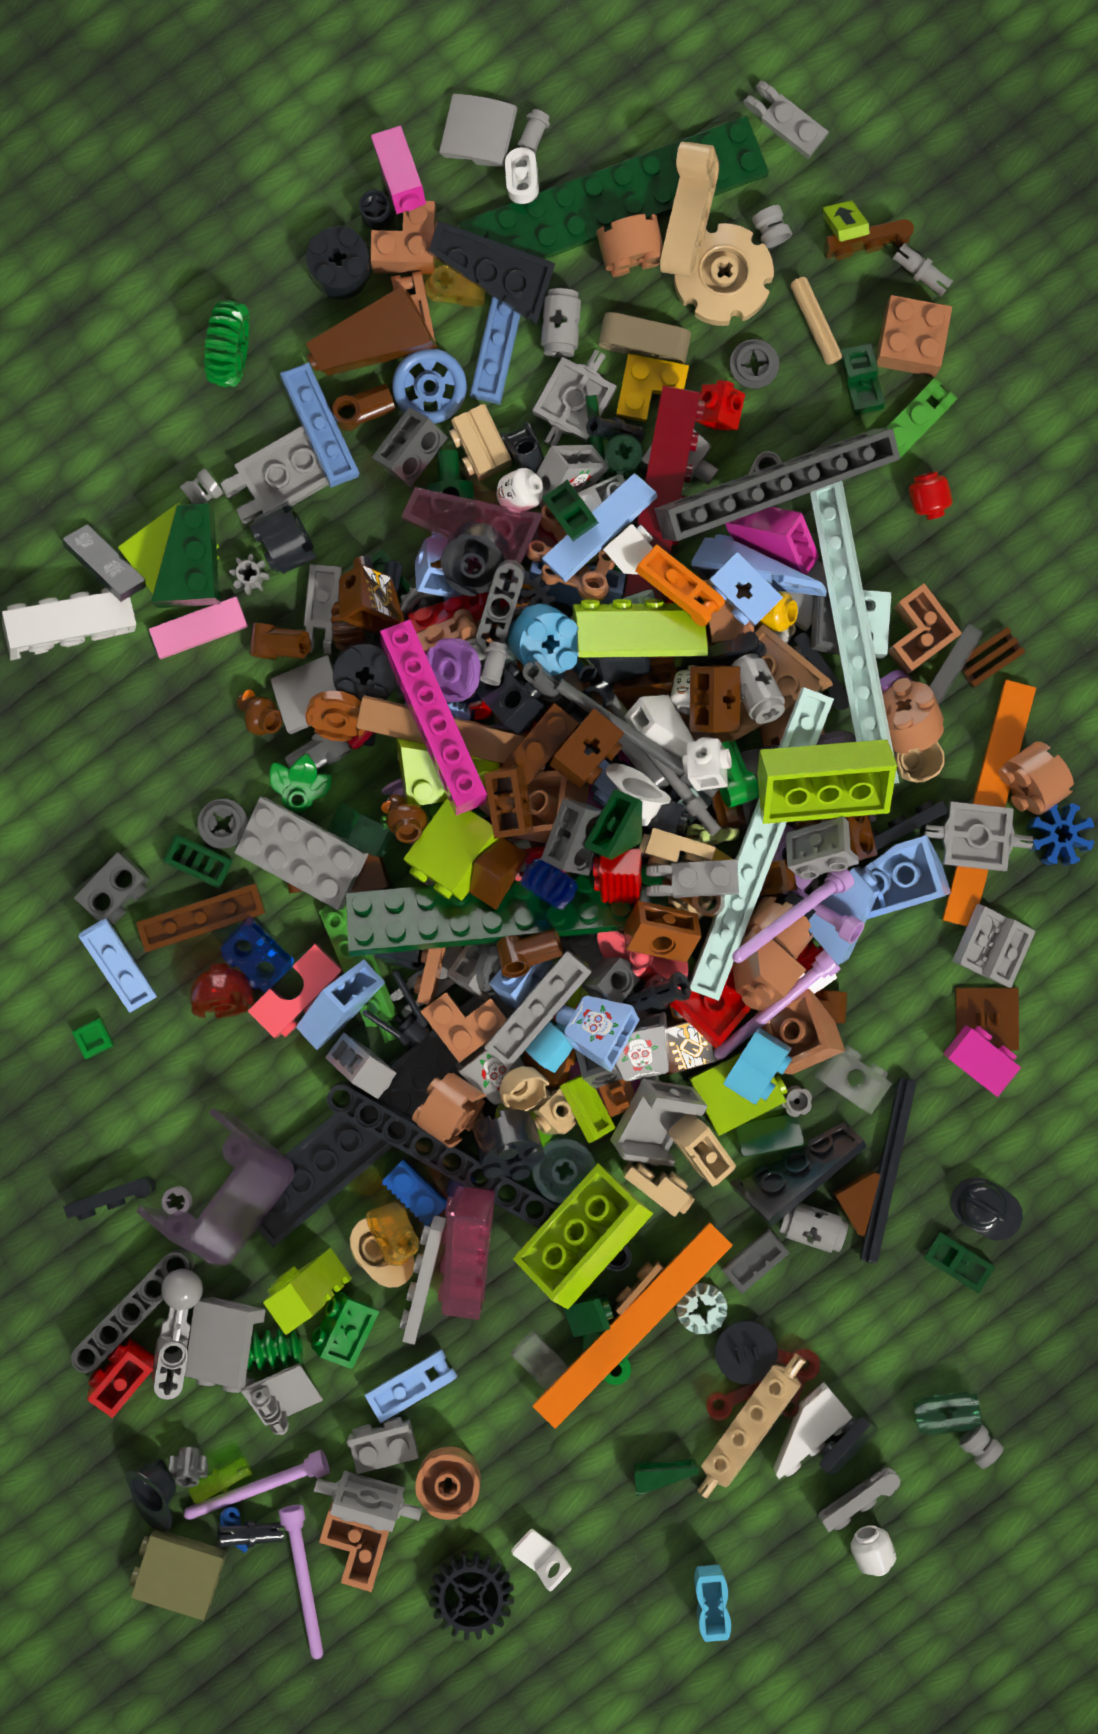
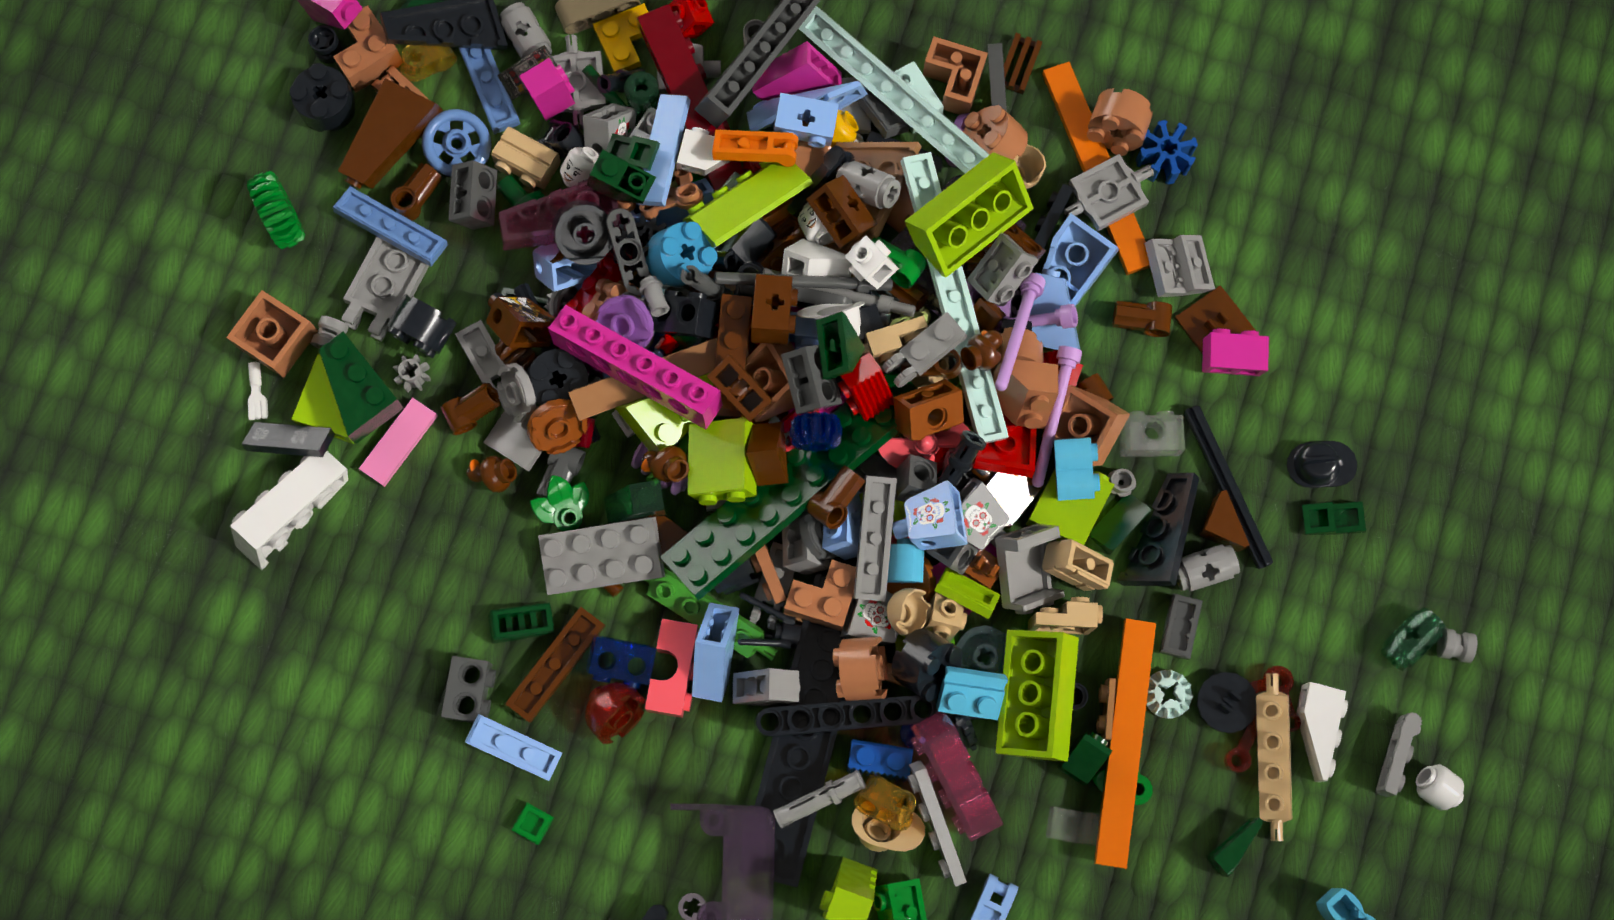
camera: 40 degrees left, 10 degrees down
dark grey gear [198,799,248,849] -> none
black tile [819,1417,878,1475] -> none
none -> nougat brick [226,290,318,378]
none -> white piece [248,362,268,421]
none -> clear smoke tile [497,45,557,100]
none -> light grey tile [497,363,536,423]
none -> dark pink brick [519,58,575,121]
none -> dark green slope [586,150,656,204]
none -> light grey pin [773,770,866,828]
none -> medium azure plate [936,666,1008,720]
none -> black axle [953,715,978,751]
none -> reddish brown animal [961,330,1003,371]
none -> reddish brown piece [1112,301,1172,337]

